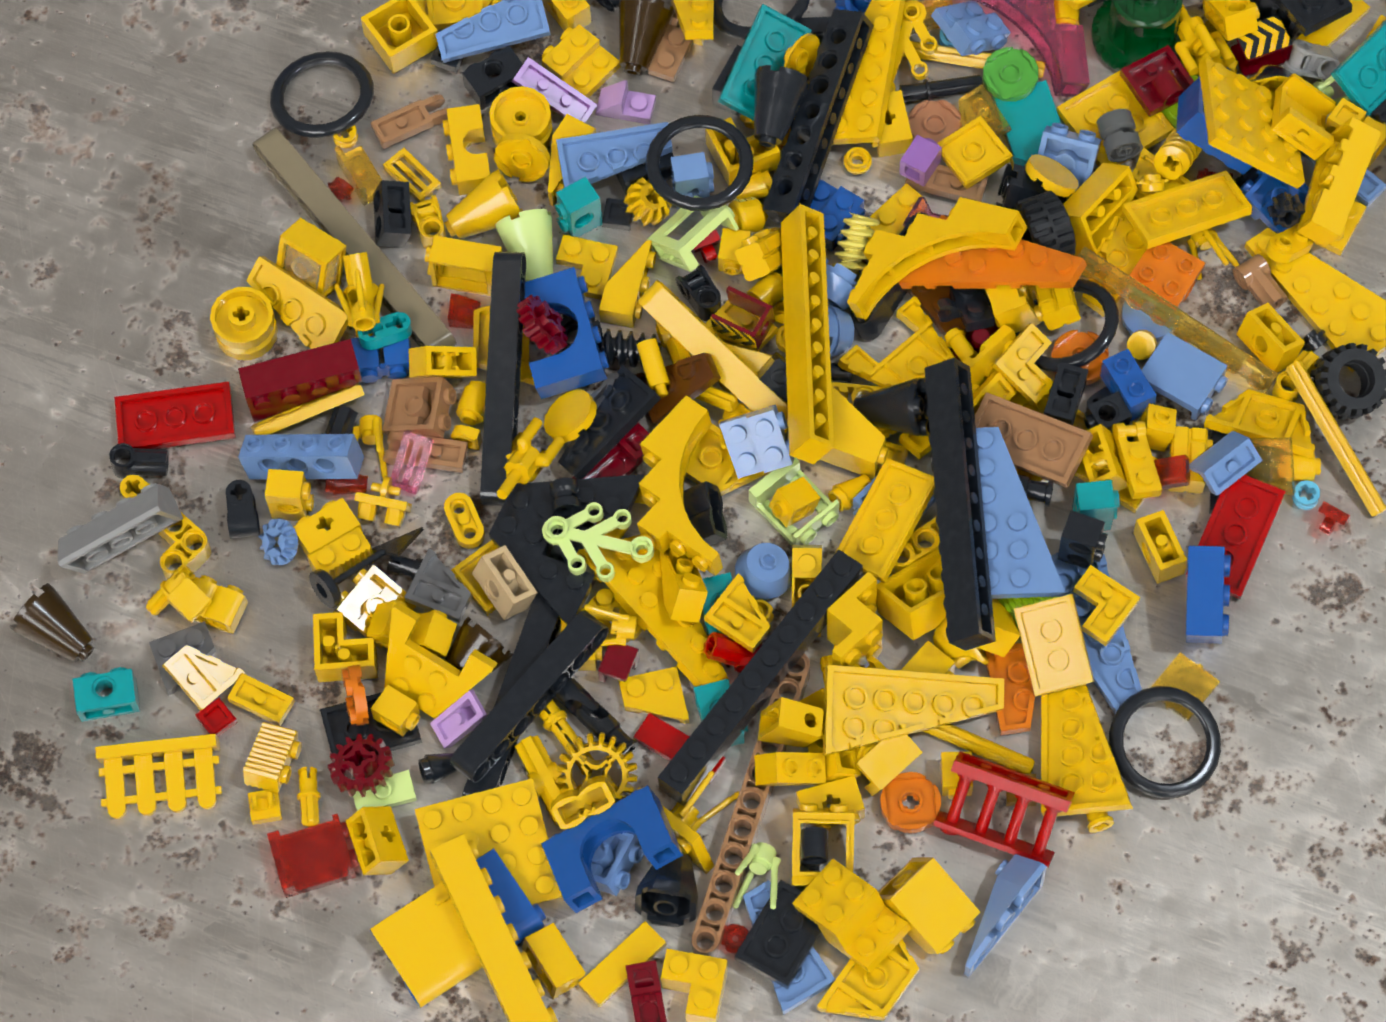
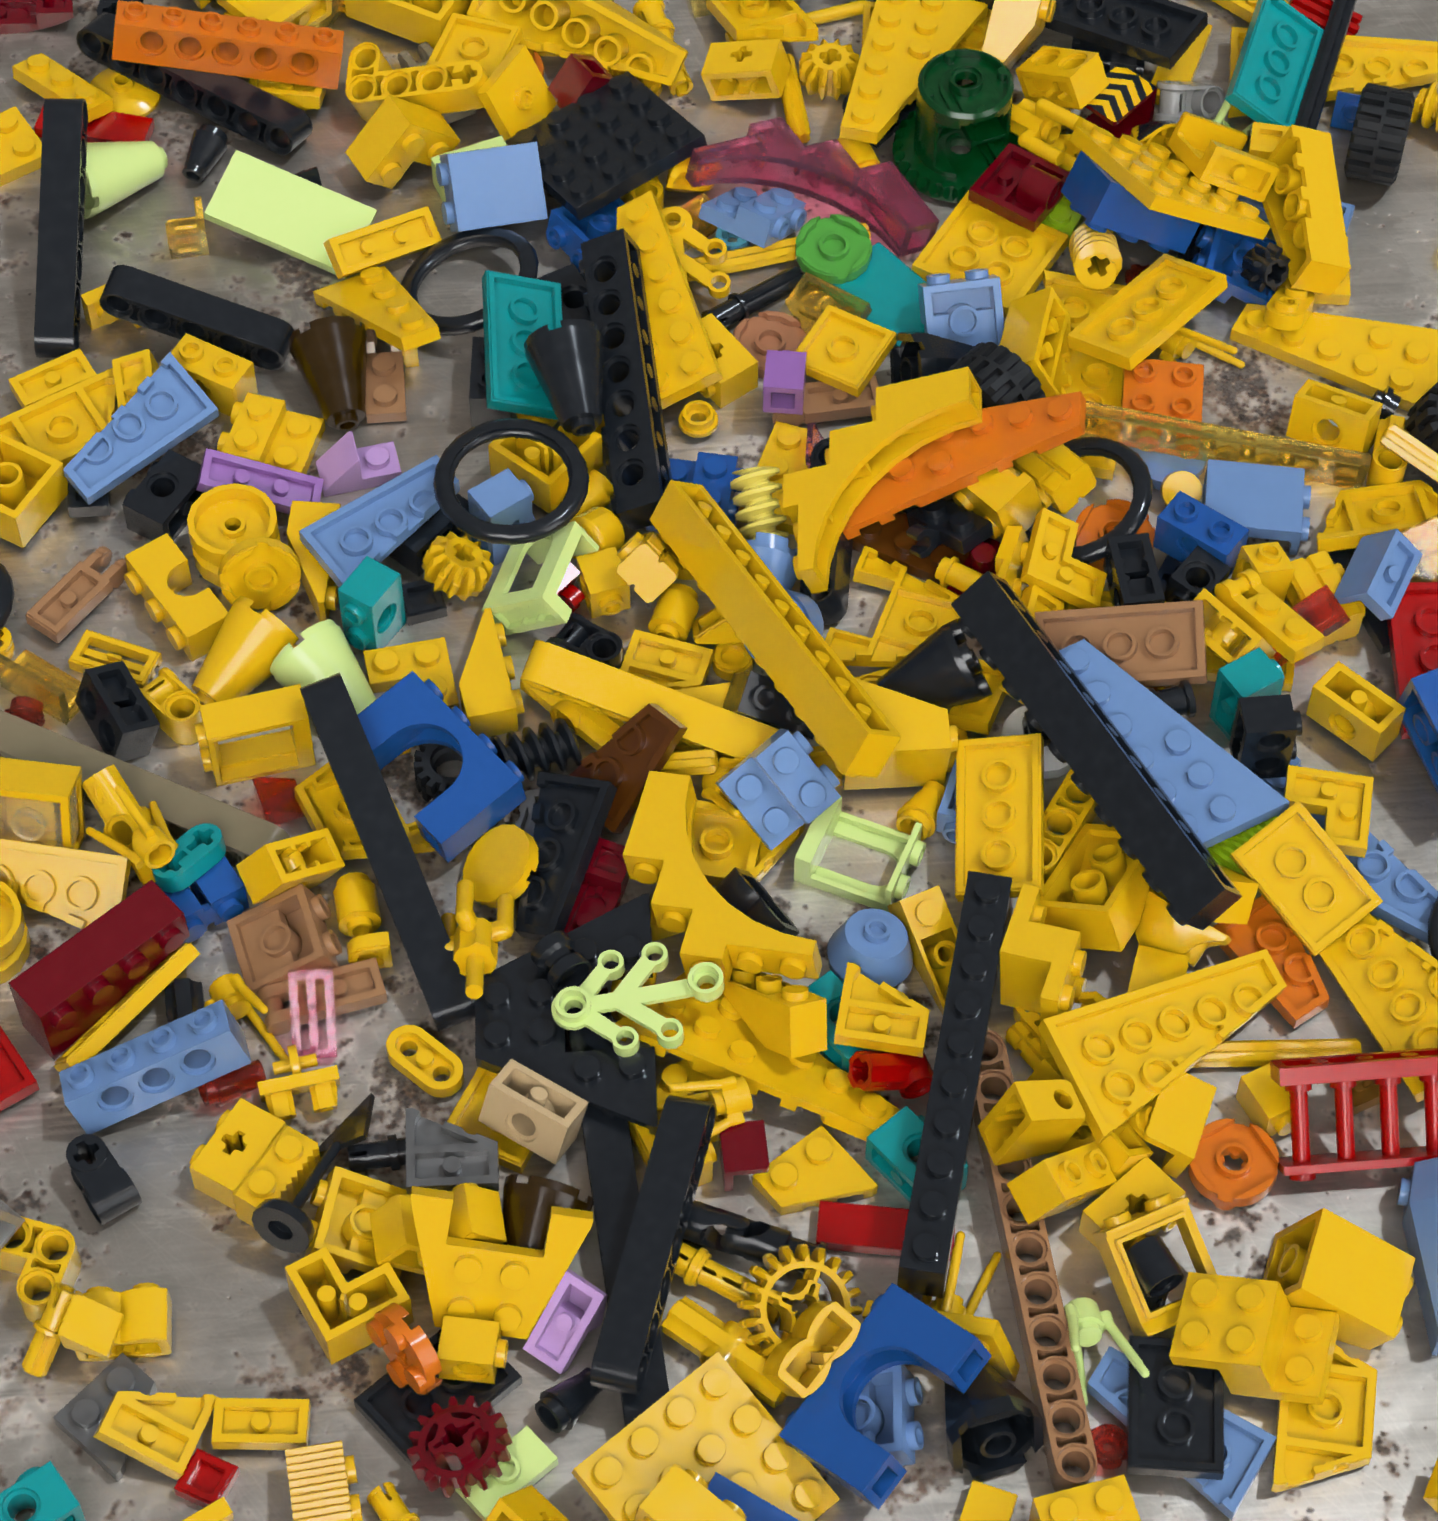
camera: 30 degrees left, 10 degrees down
medium blue gear [258,518,298,565] -> none
yellow brick [265,469,314,521] -> none
dark red gear [516,294,568,355] -> none
yellow cylinder [636,338,670,398] -> none
dark red piece [710,286,775,351] -> none
yellow brick [769,476,821,527] -> none
yellow dish [783,33,820,77] -> none
yellow tile [1025,154,1079,197] -> none
dark grey wheel [1096,109,1143,162] -> none
yellow plate [1135,174,1169,193] -> none
medium nougat piece [1233,254,1287,310] -> none

